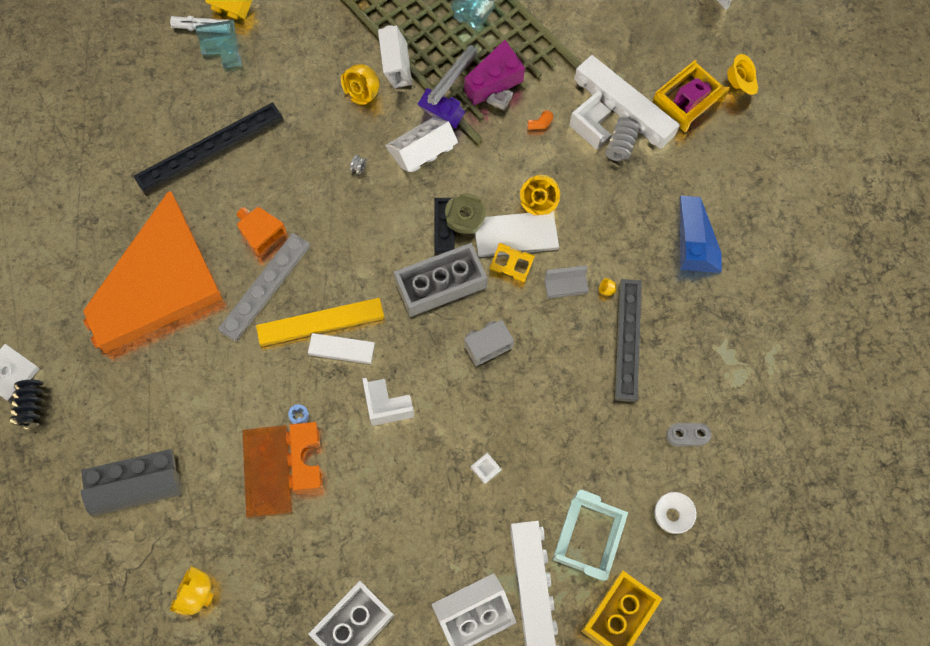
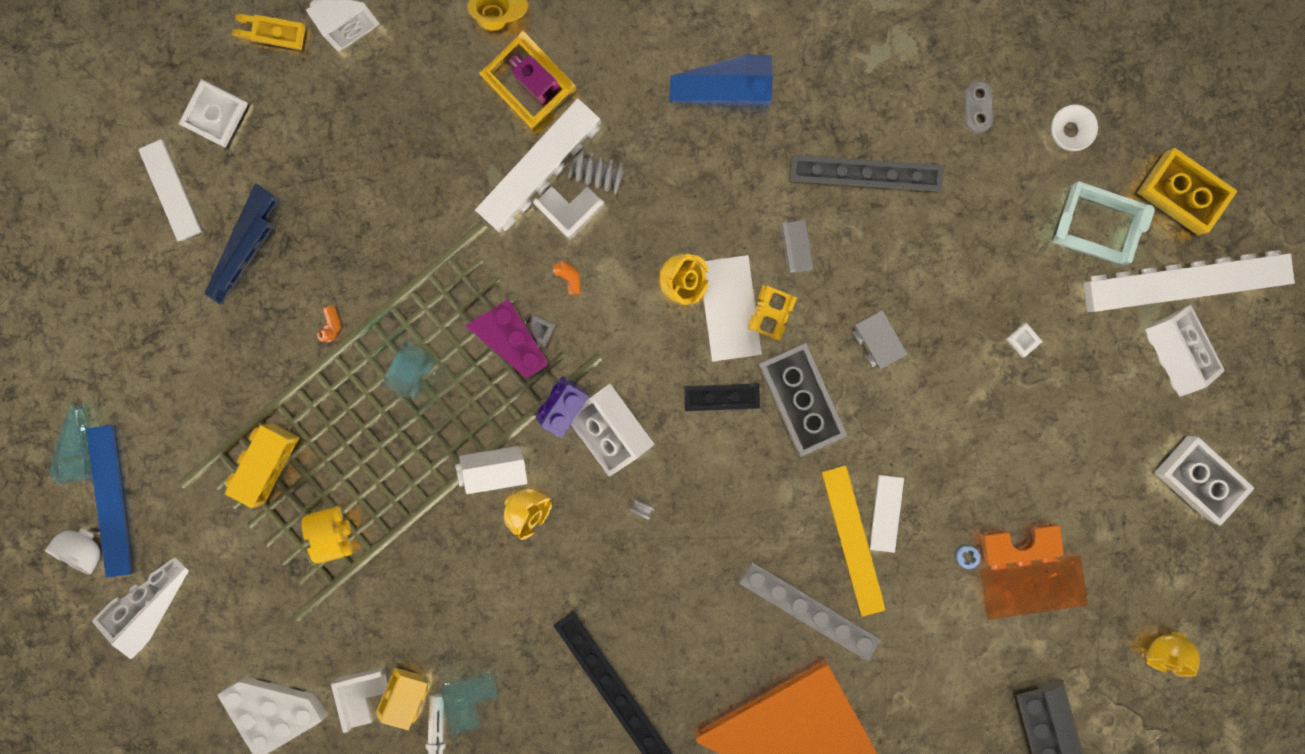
camera: 85 degrees left, 20 degrees up
orange torso [236,207,287,257] -> none
white panel [362,378,414,426] -> none
light grey axle [427,45,477,105] -> none
olive plate [445,193,486,234] -> none
yellow hinge [599,278,617,296] -> none

